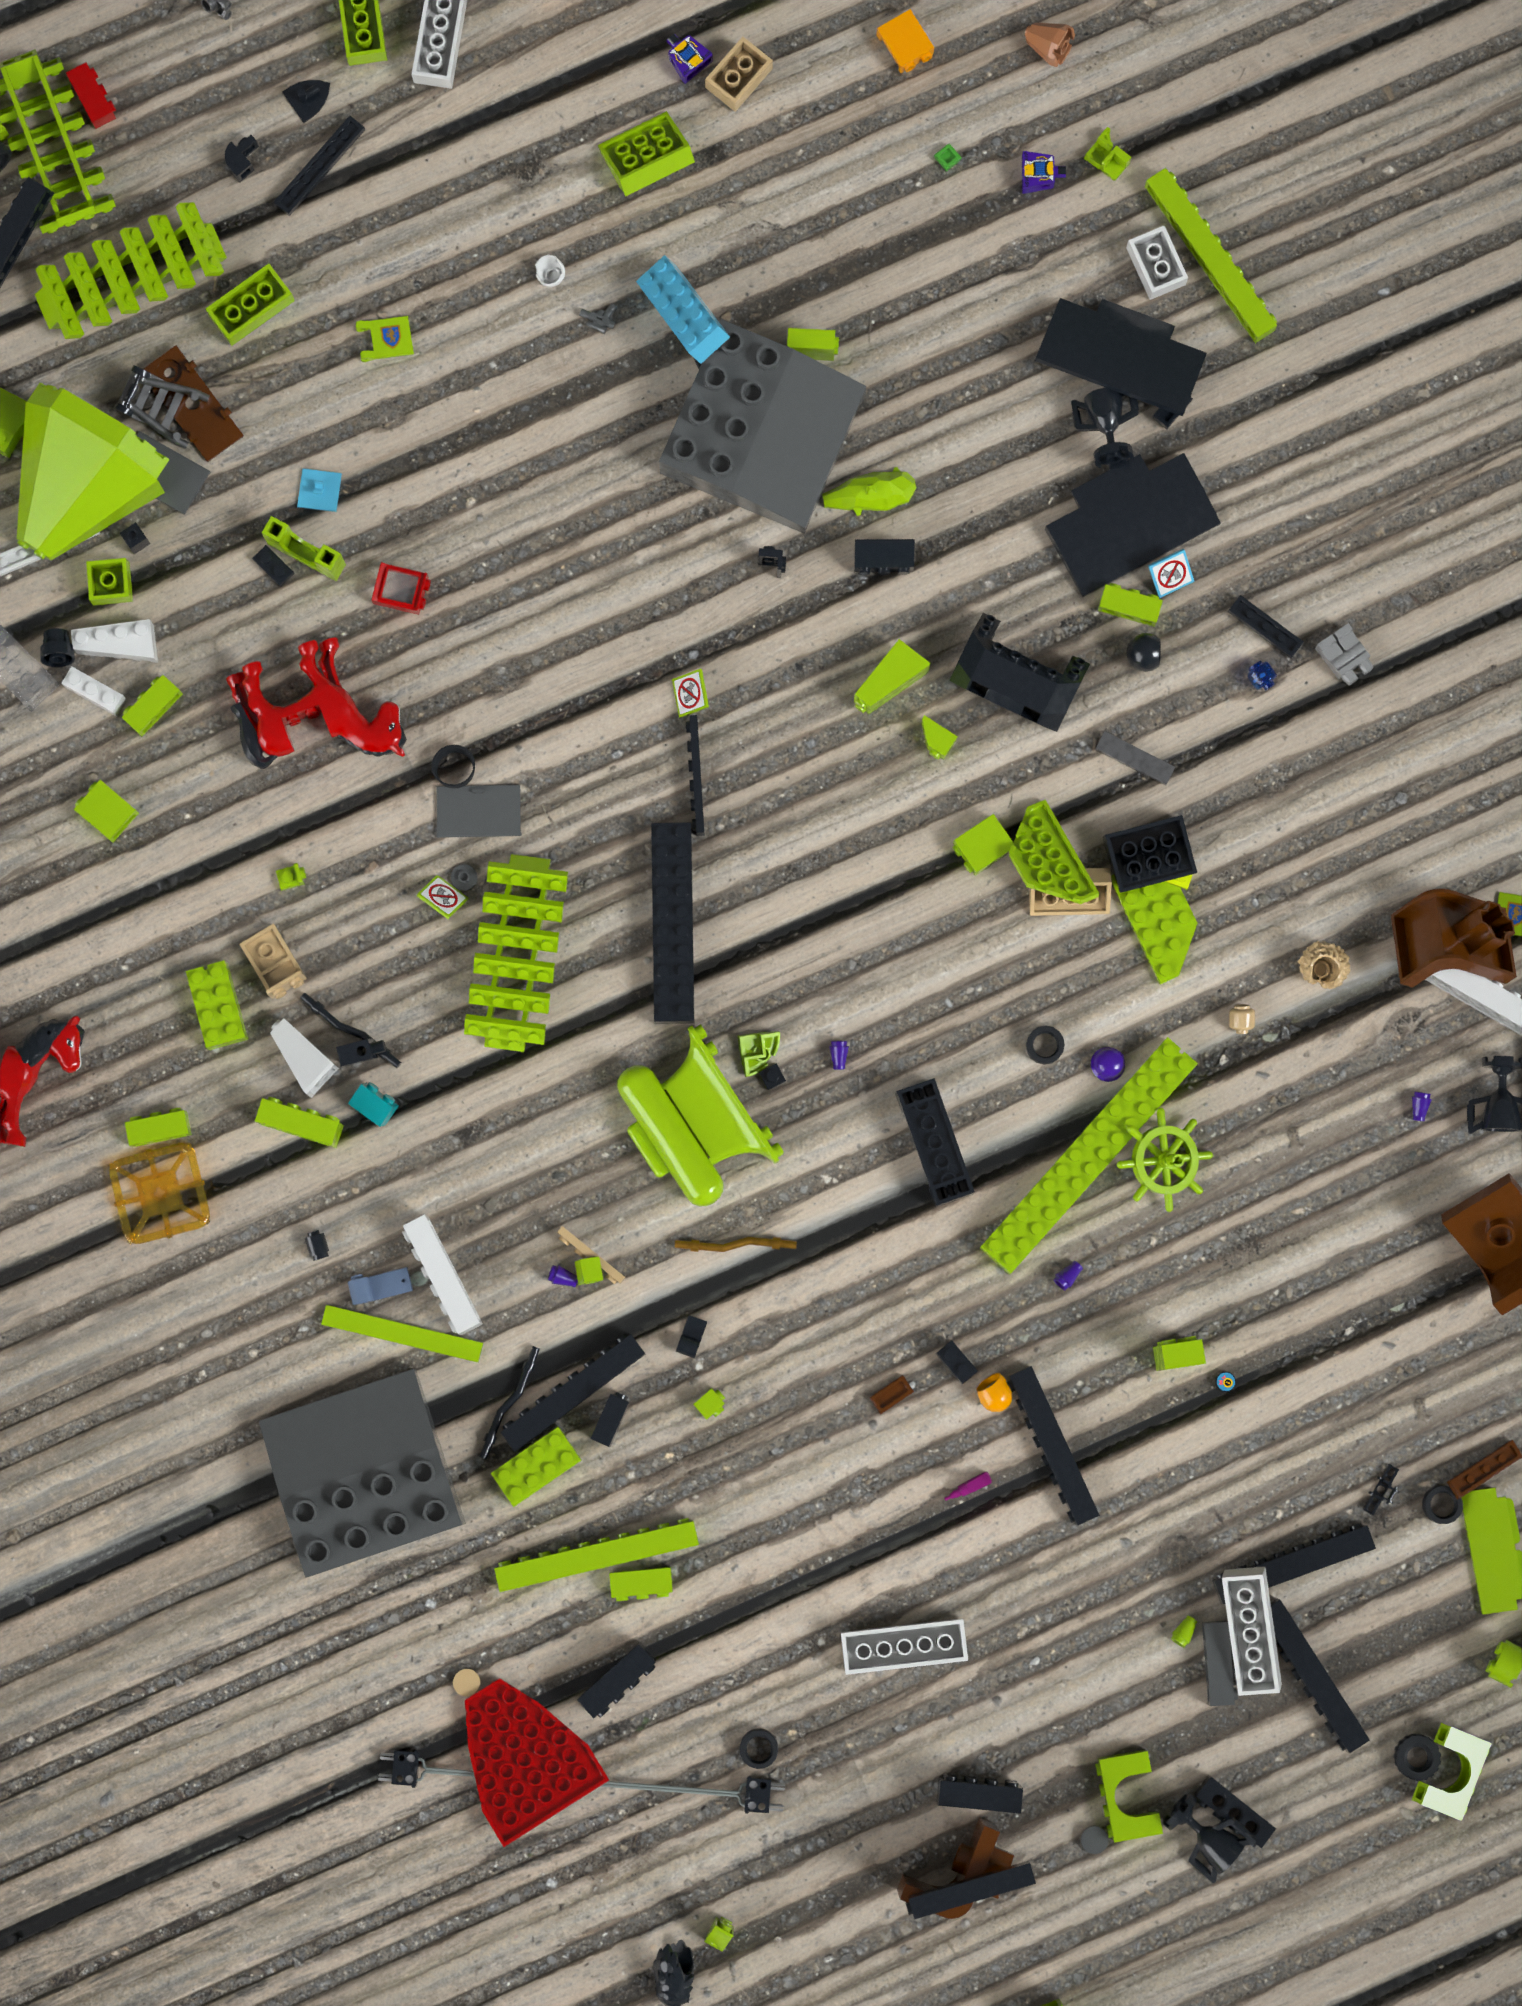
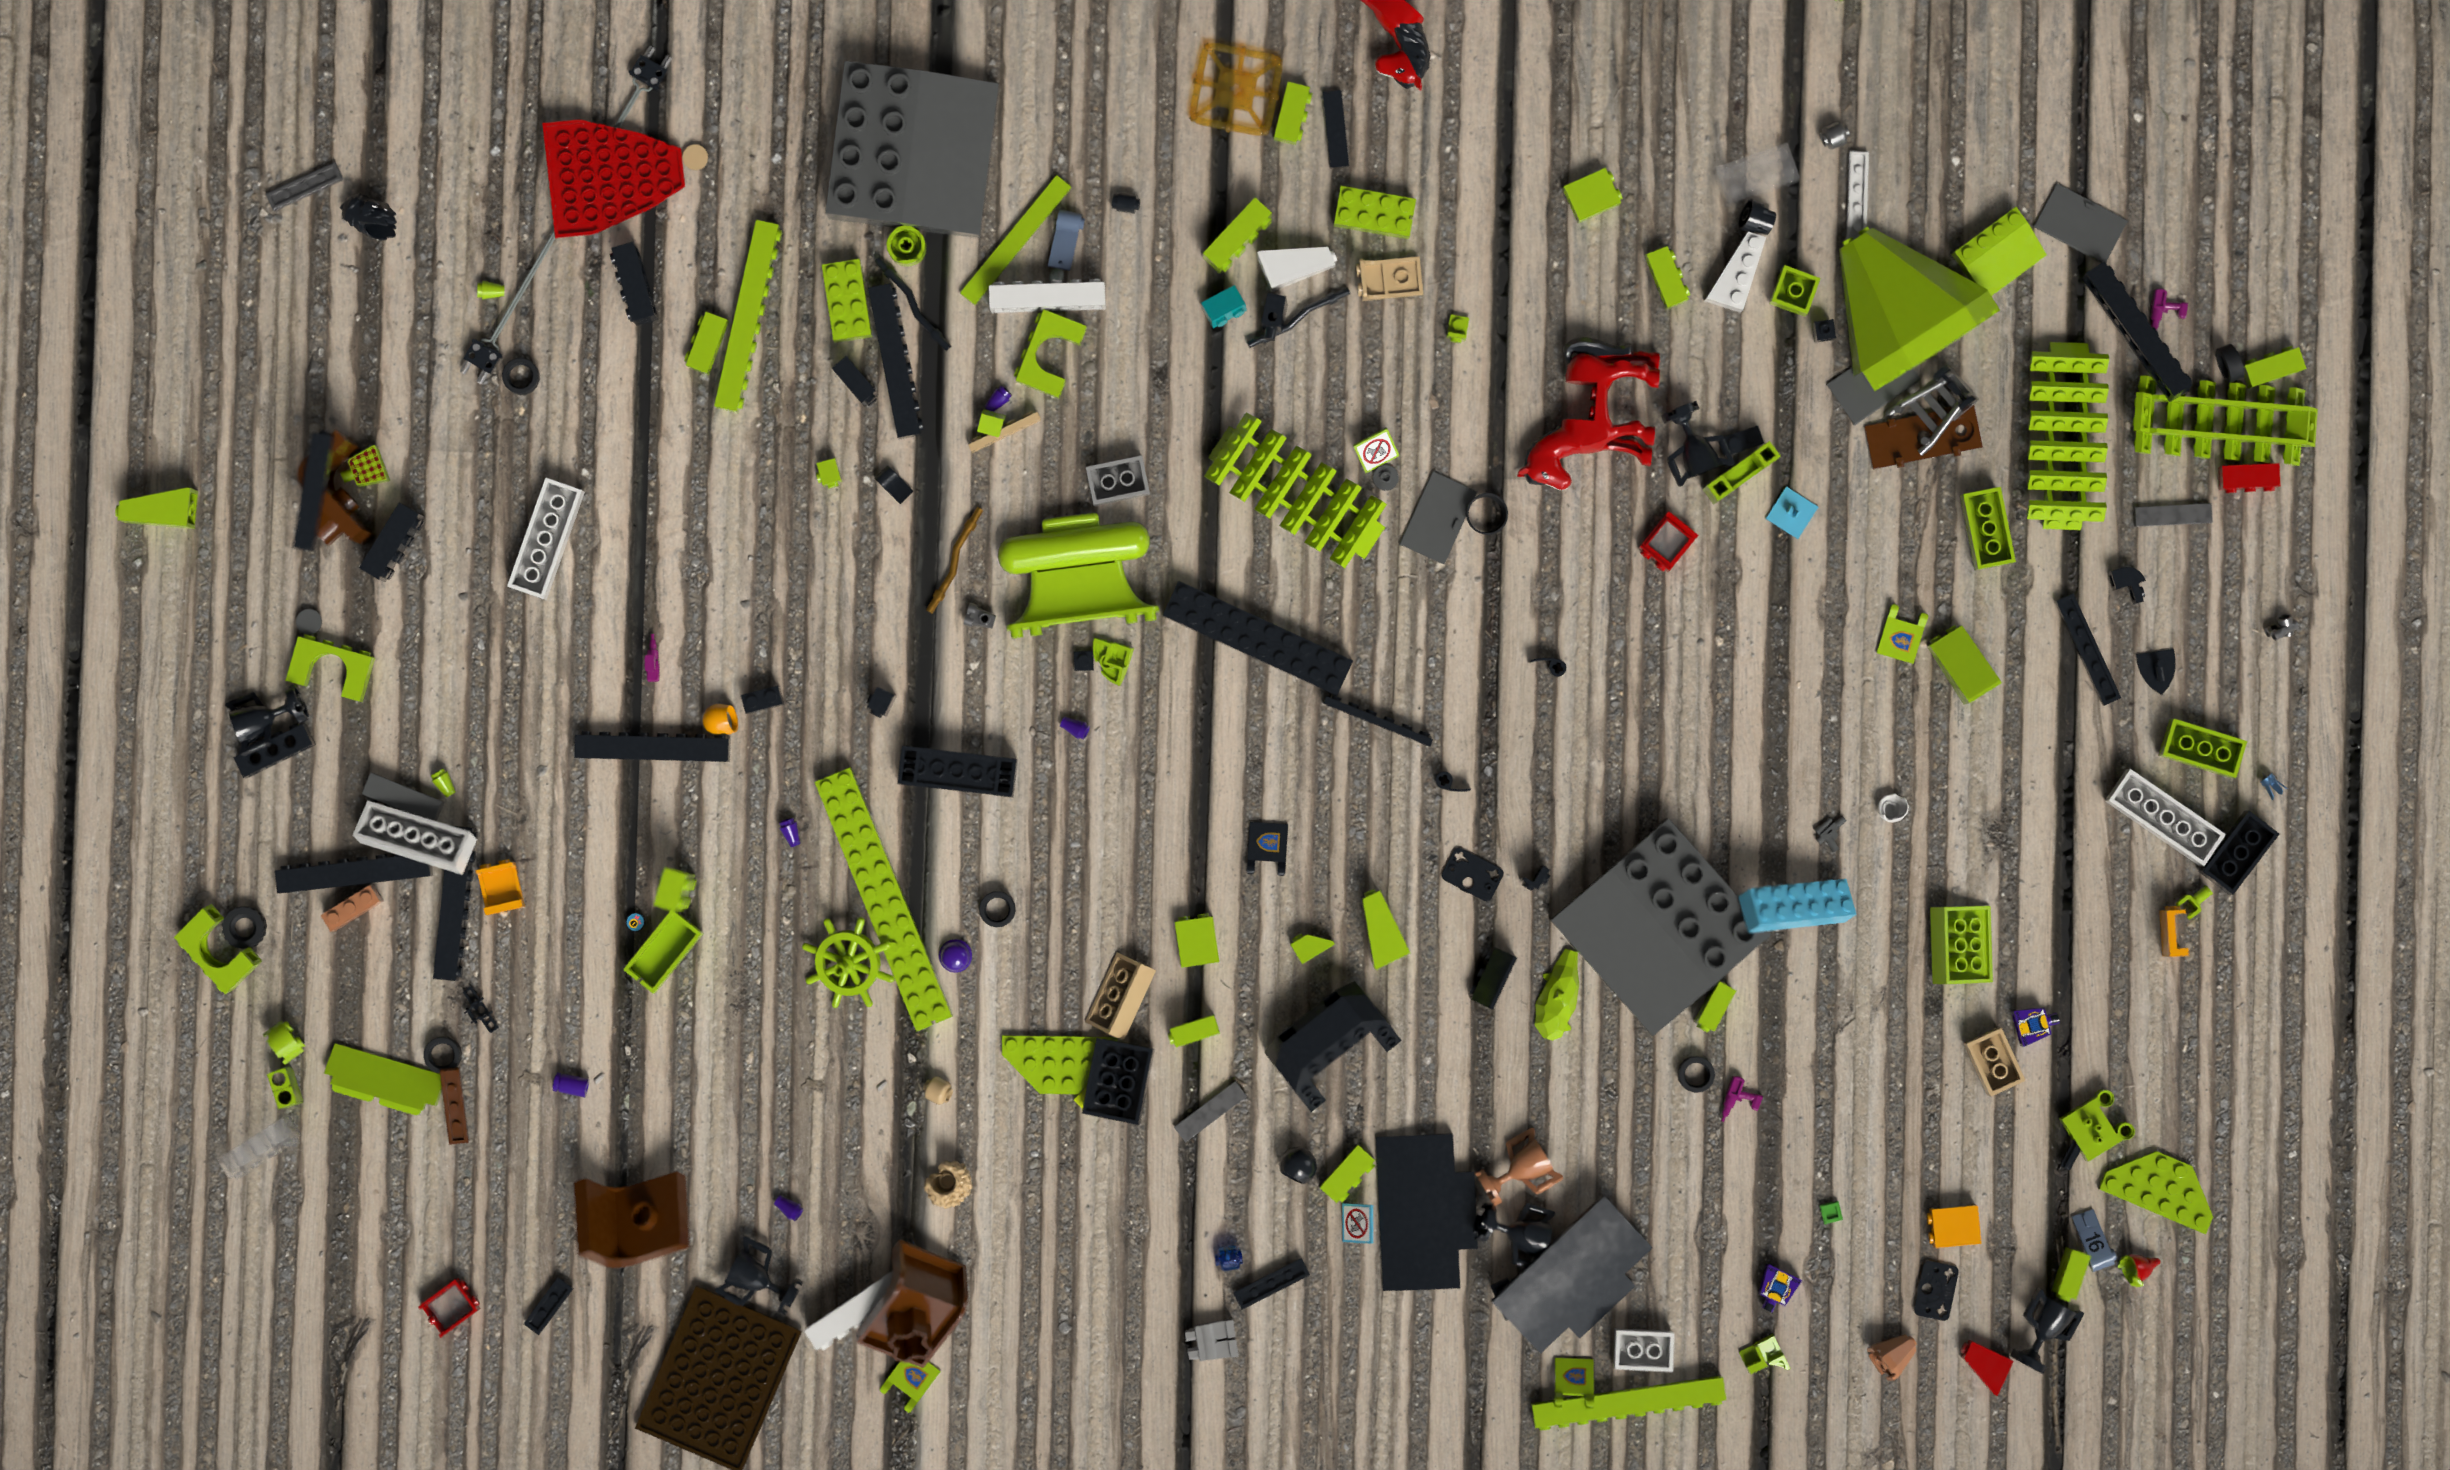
camera: 110 degrees right, 5 degrees up
white brick [62,666,127,717] -> none
piece [672,669,709,718] -> none
lime slope [704,1916,734,1952] -> none
reddish brown tile [869,1375,914,1415] -> none
lime plate [1009,800,1099,904] -> none
none -> nougat brick [320,885,384,932]
none -> lime torso [341,445,390,487]
none -> light orange panel [475,859,525,915]
none -> lime cone [477,280,505,300]
none -> dark purple piece [552,1072,589,1098]
none -> lime piece [623,911,704,994]
none -> black brick [866,687,897,718]
none -> lime brick [887,226,926,267]
none -> flat silver plate [963,603,996,629]
none -> lime arch [1014,309,1087,399]
none -> light grey brick [1086,455,1150,506]
none -> lime brick [1168,1014,1220,1047]
none -> black flag [1247,822,1288,876]
none -> black tile [1322,90,1349,169]
none -> black panel [1435,772,1471,792]
none -> black axle [1442,848,1504,901]
none -> nougat piece [1475,1128,1563,1206]
none -> black panel [1529,658,1566,677]
none -> lime flag [1555,1358,1594,1410]
none -> black piece [1661,401,1735,487]
none -> black tyre [1677,1056,1715,1093]
none -> magenta piece [1721,1076,1763,1122]
none -> black axle [1914,1261,1959,1321]
none -> lime slope [1927,625,2002,705]
none -> flat silver tile [2134,503,2213,527]

